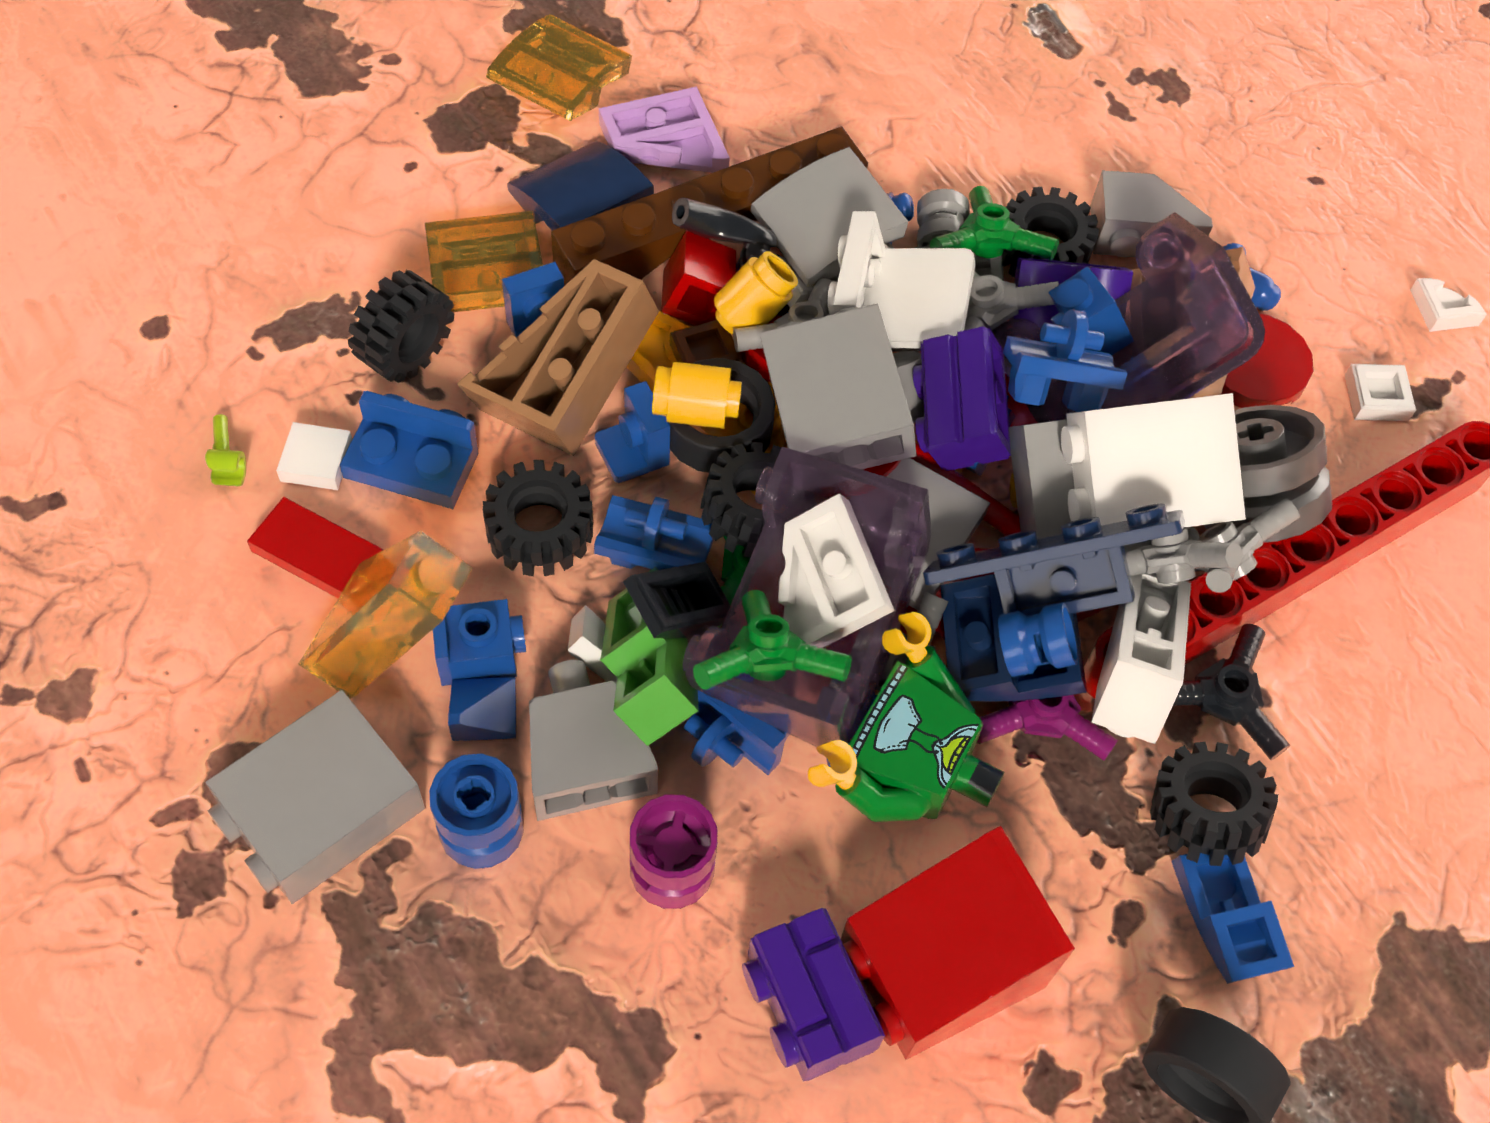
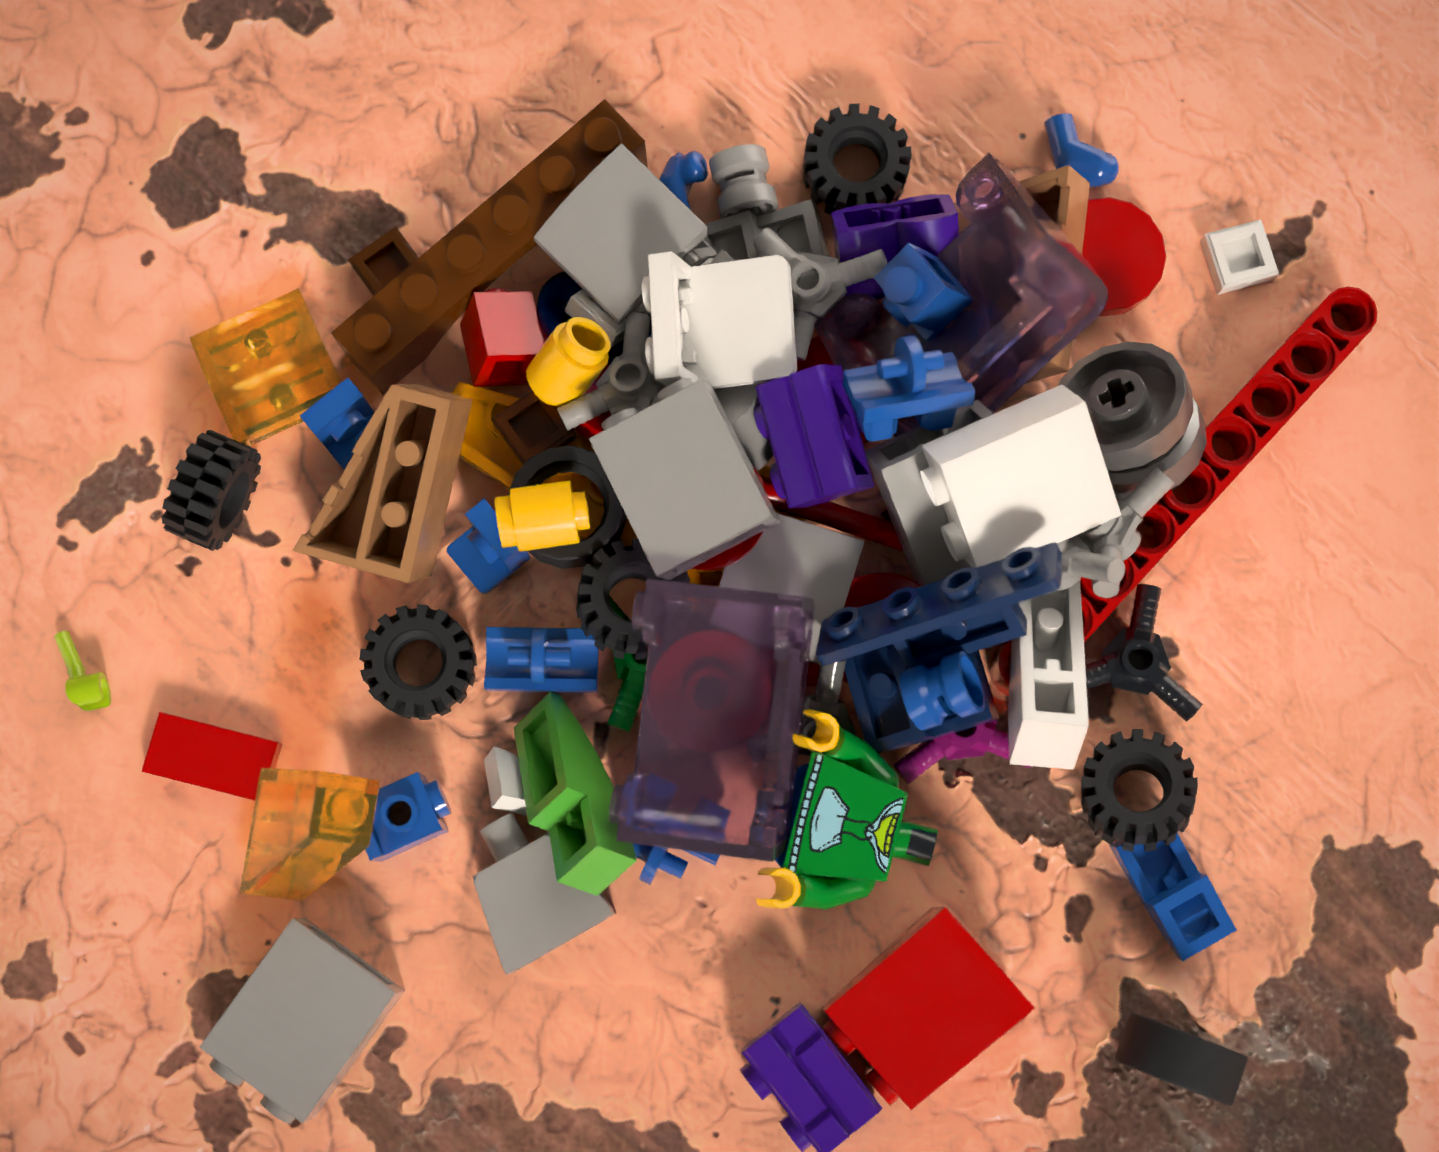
camera: 10 degrees left, 20 degrees up
white tile [276,422,352,490] -> none
blue bracket [340,391,479,509] -> none
blue wheel [429,753,524,869] -> none
blue slope [448,677,516,741] -> none
clear yellow slope [486,14,633,121] -> none
dark blue slope [507,141,654,231] -> none
lavender wing [598,86,730,173] -> none
black slope [623,562,734,638] -> none
magenta wheel [630,795,718,909] -> none
black arm [672,198,777,263] -> none
green piece [693,590,852,690] -> none
white wing [778,493,895,648] -> none
green piece [930,186,1059,261] -> none
light grey slope [1090,170,1213,261] -> none
white tile [1410,278,1487,332] -> none

